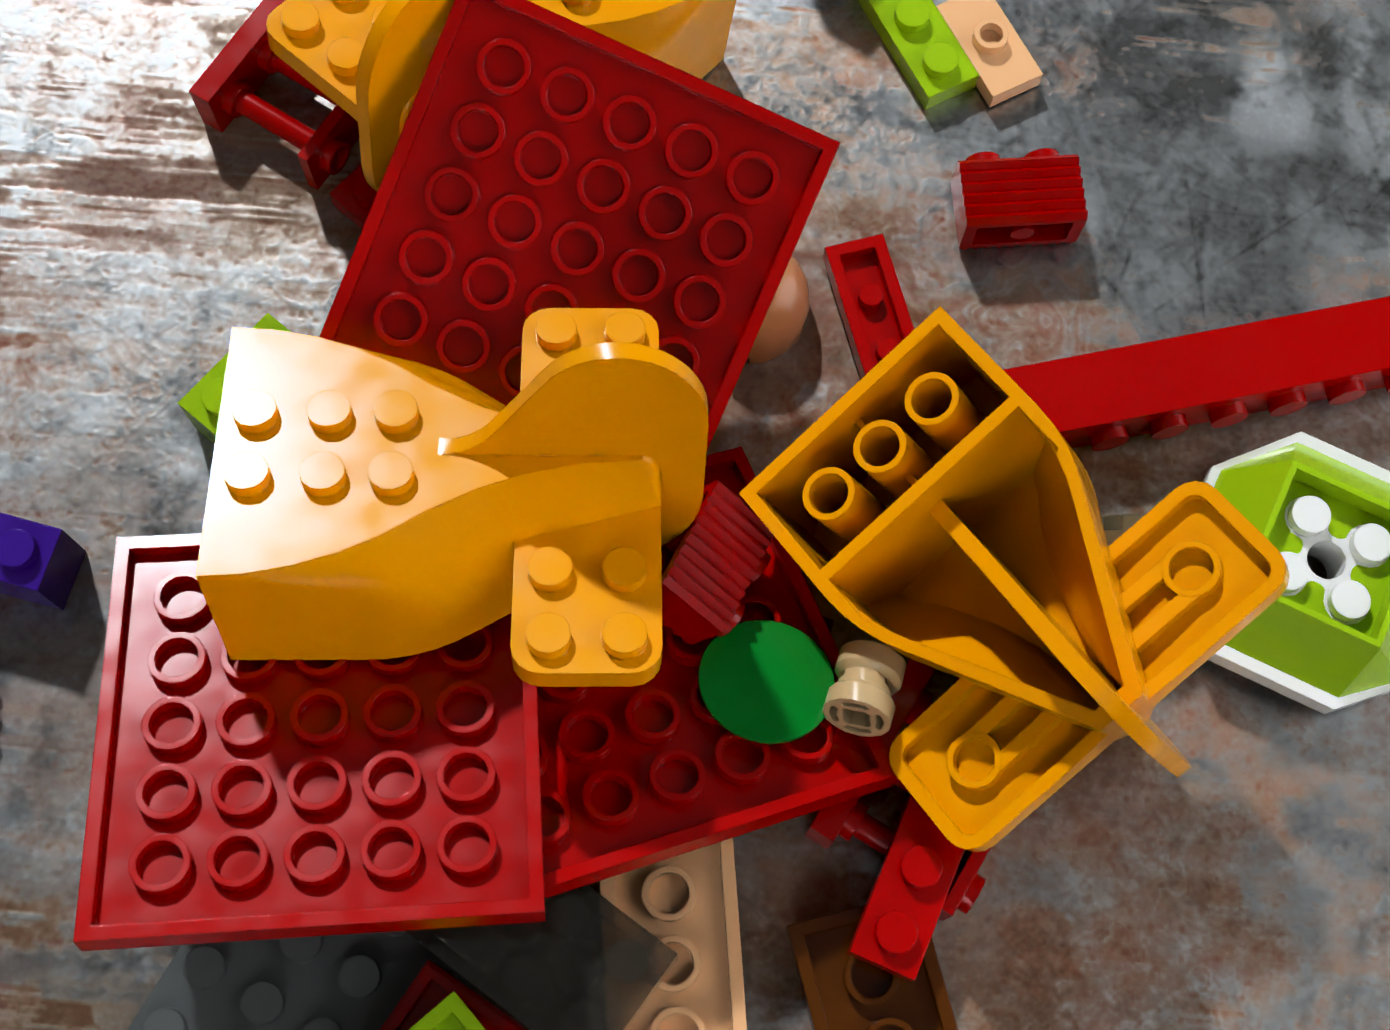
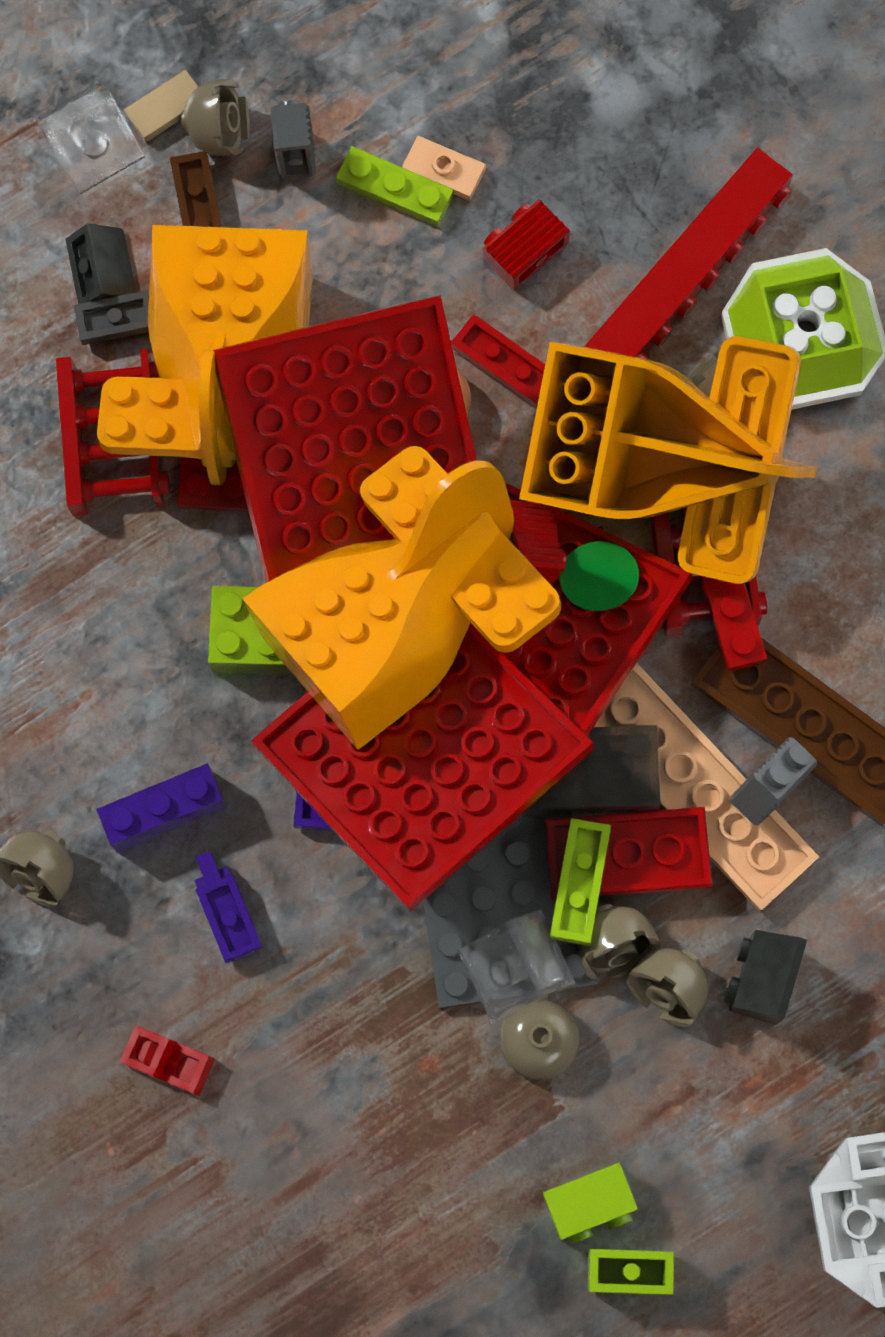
camera: 30 degrees left, 5 degrees up
tan wheel [822,640,907,737] -> none

